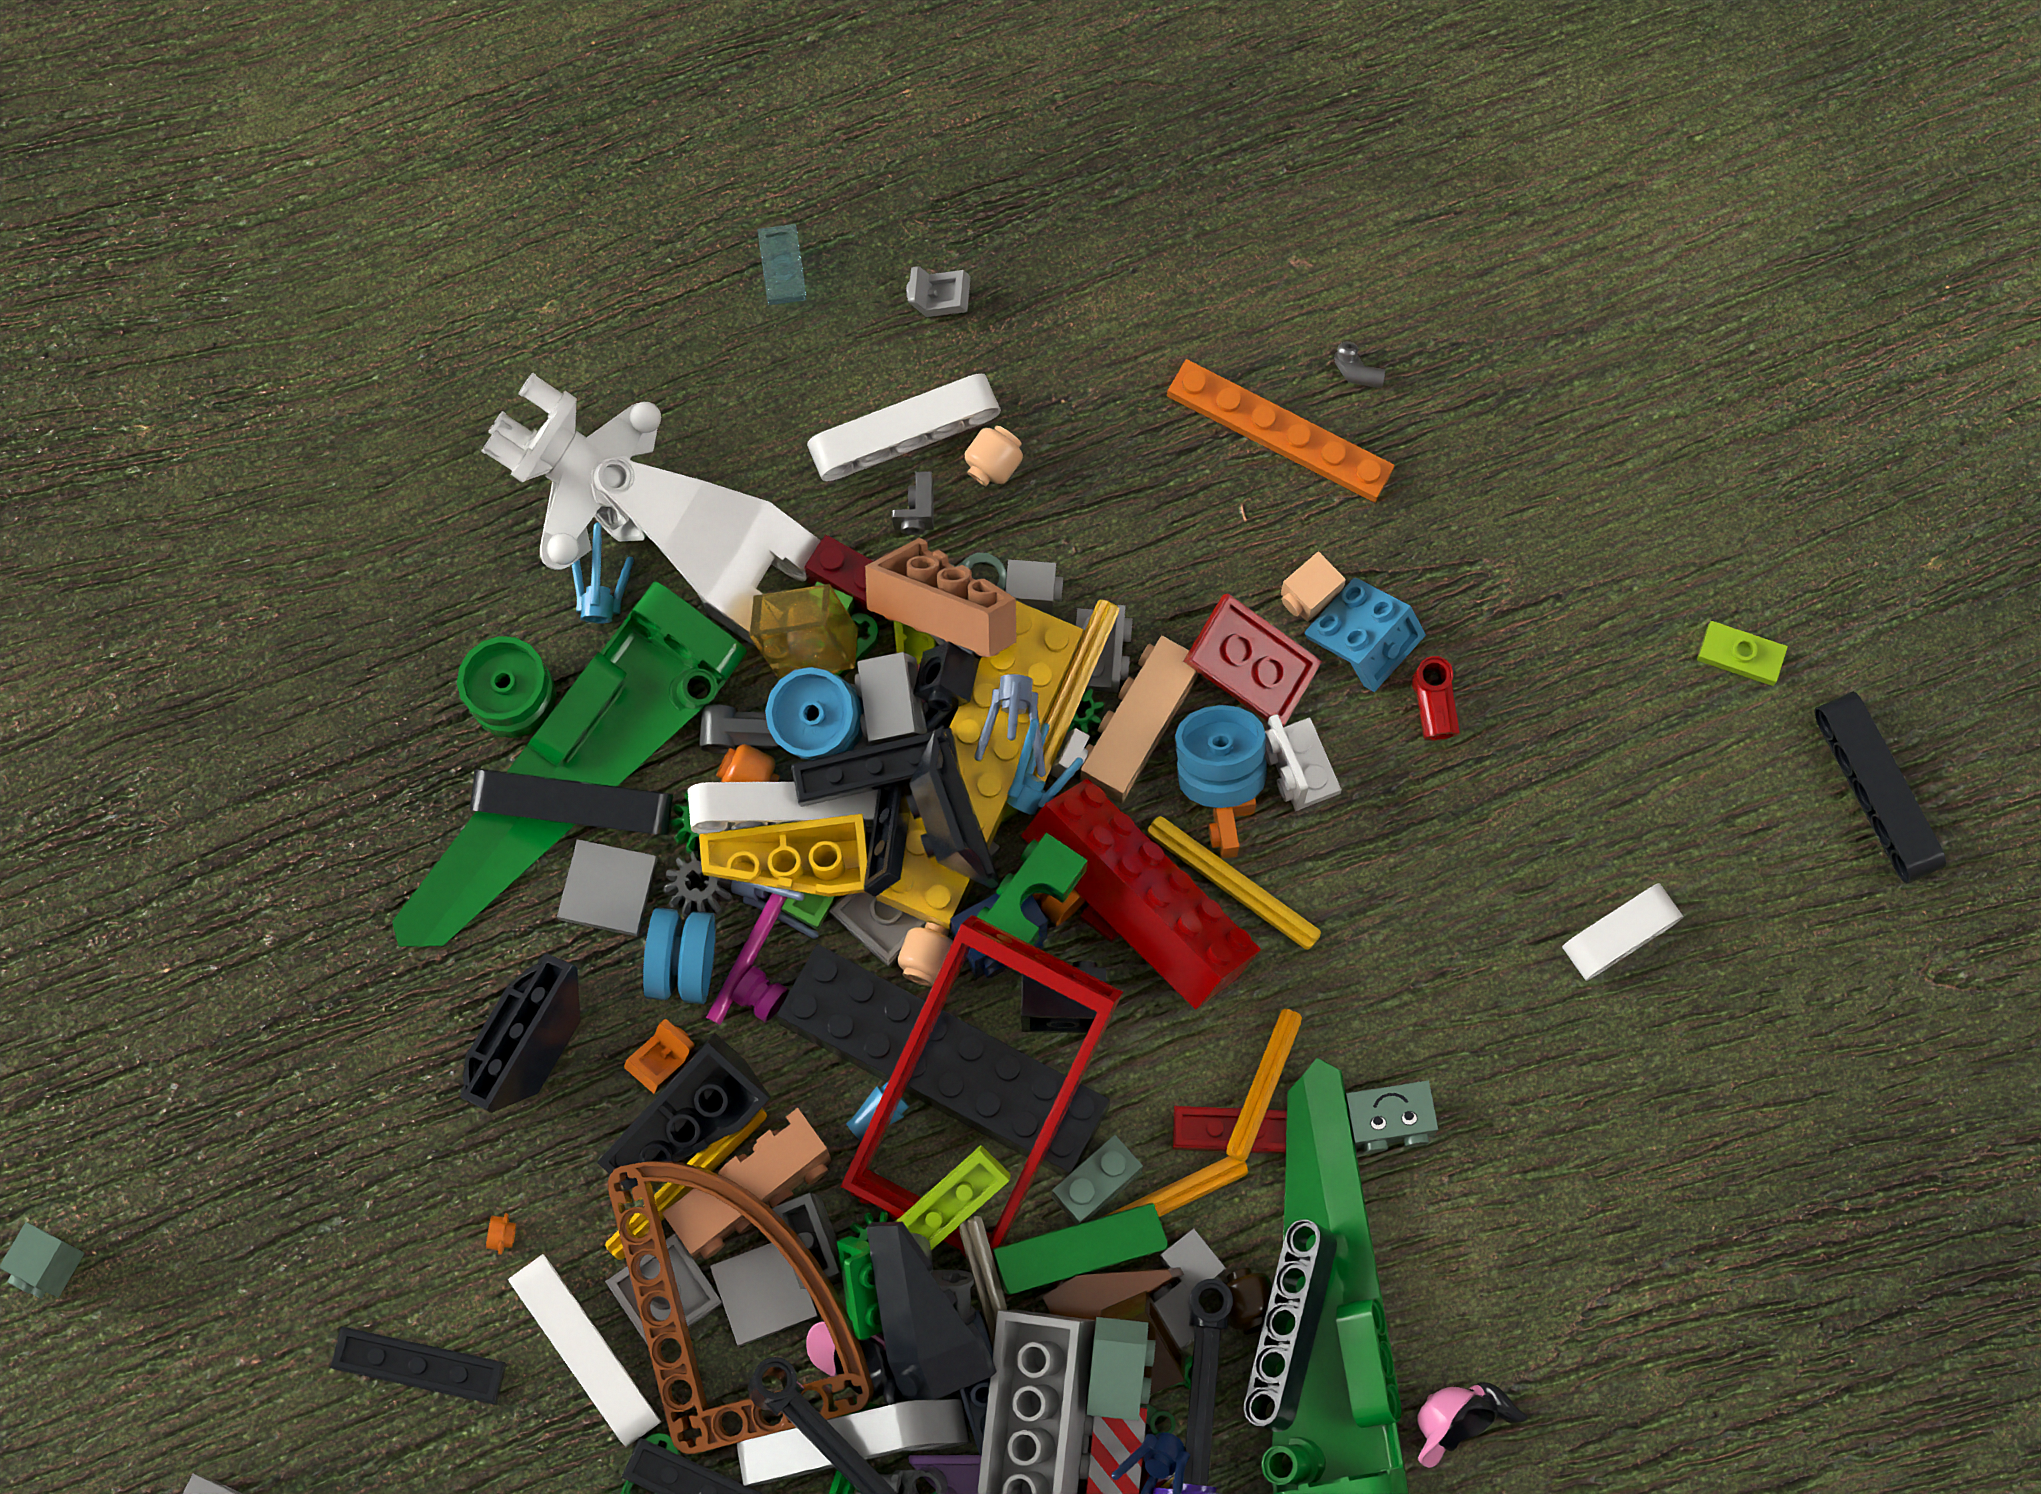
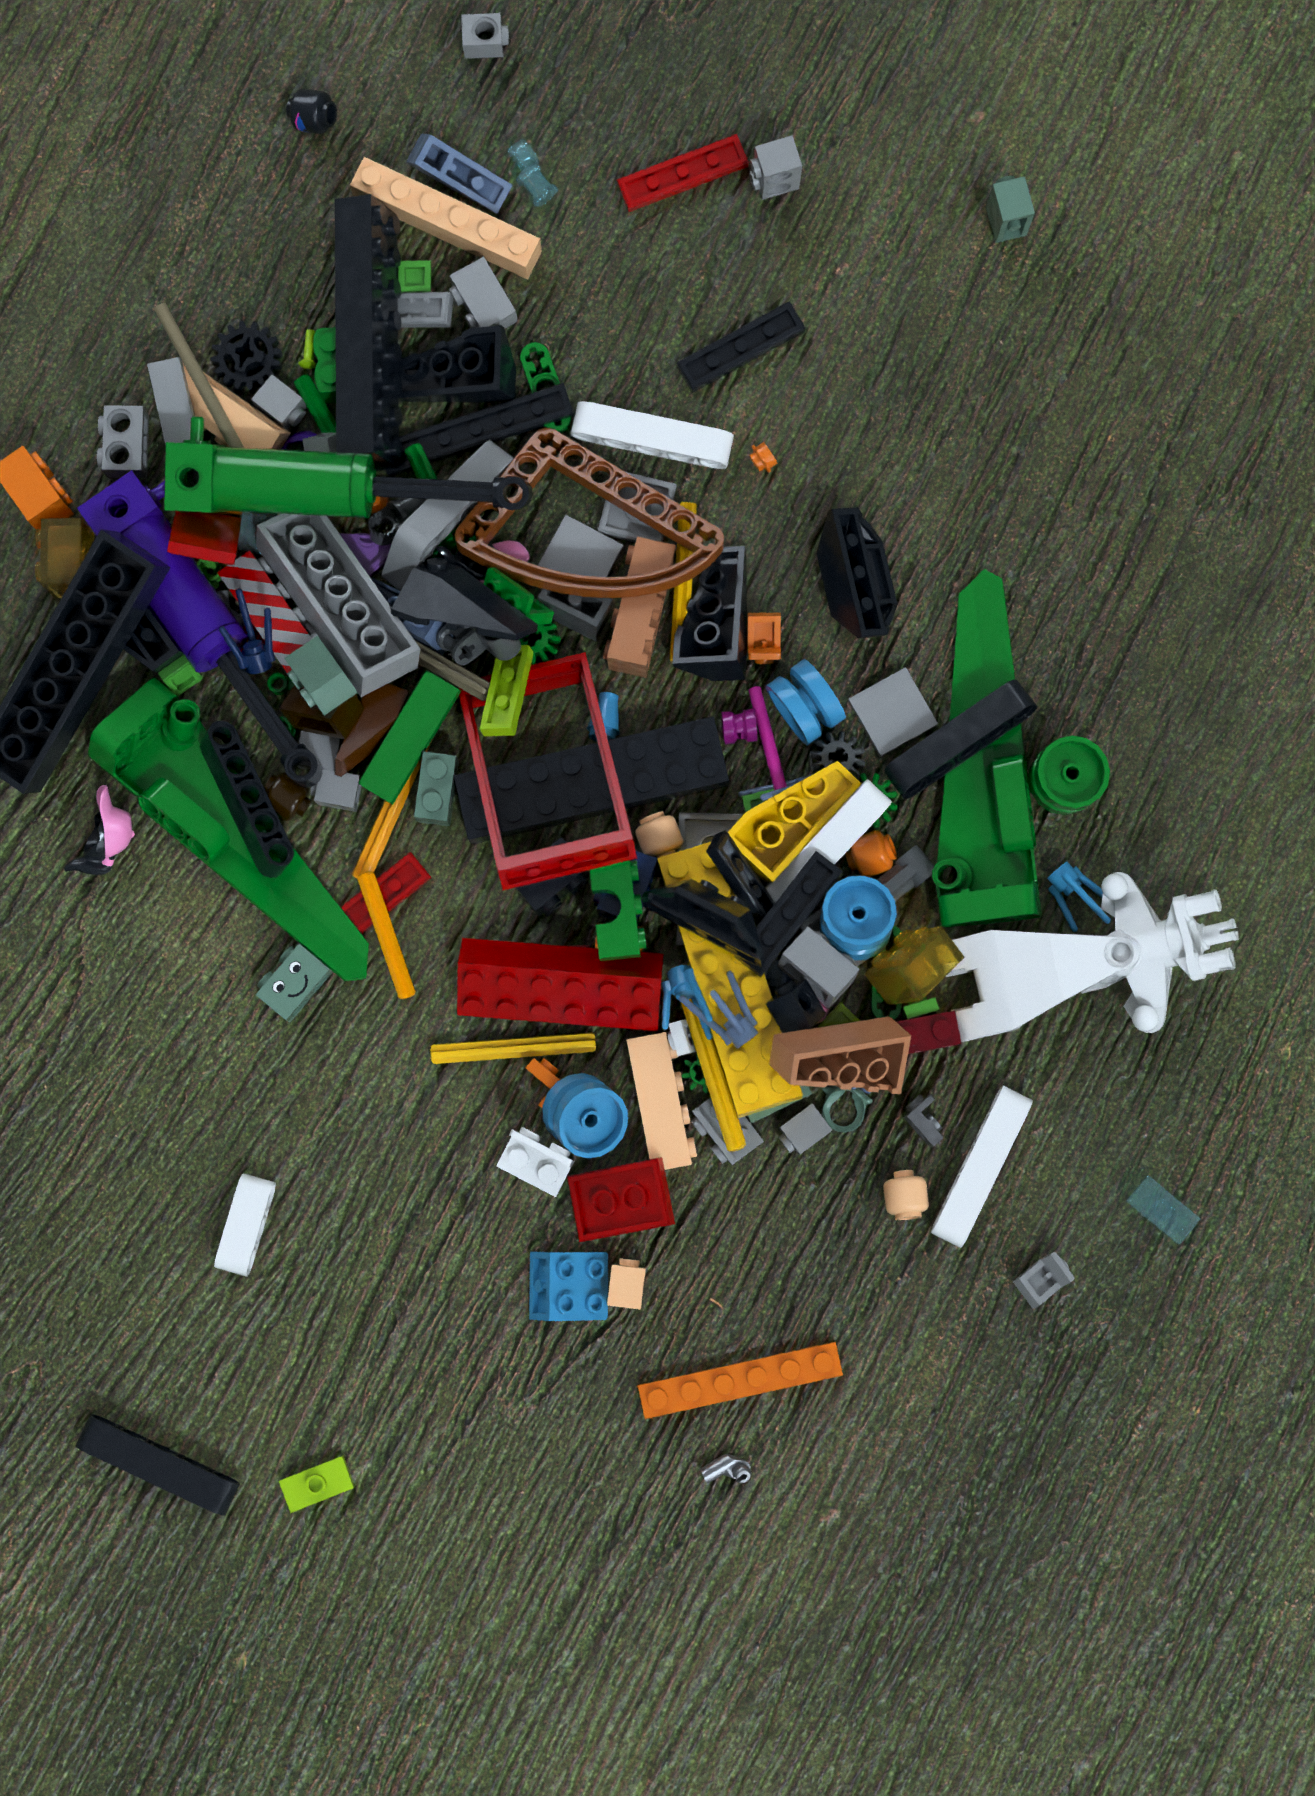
camera: 140 degrees right, 10 degrees up
red piece [1412,656,1460,741] -> none

